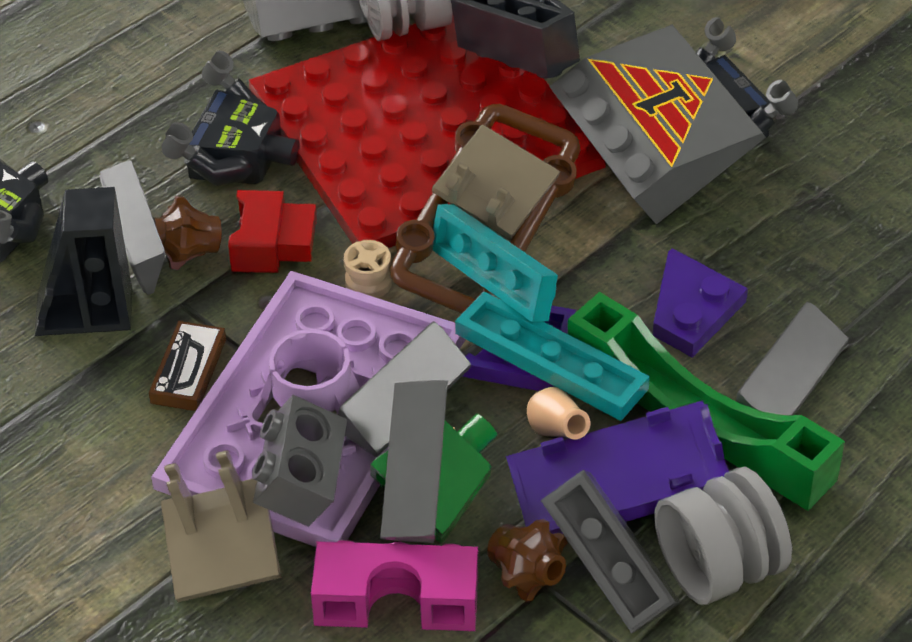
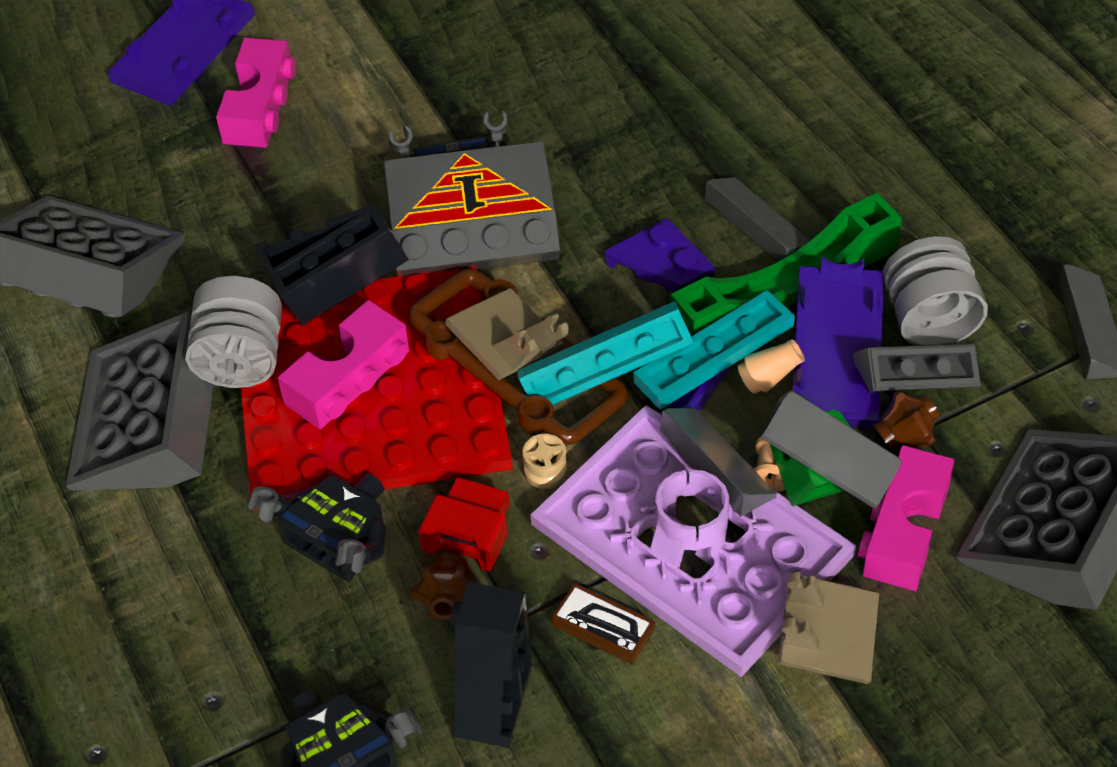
camera: 70 degrees left, 5 degrees up
slope [99,161,165,295] -> none
dark grey brick [252,395,347,527] -> none
none -> dark pink arch [278,300,409,430]

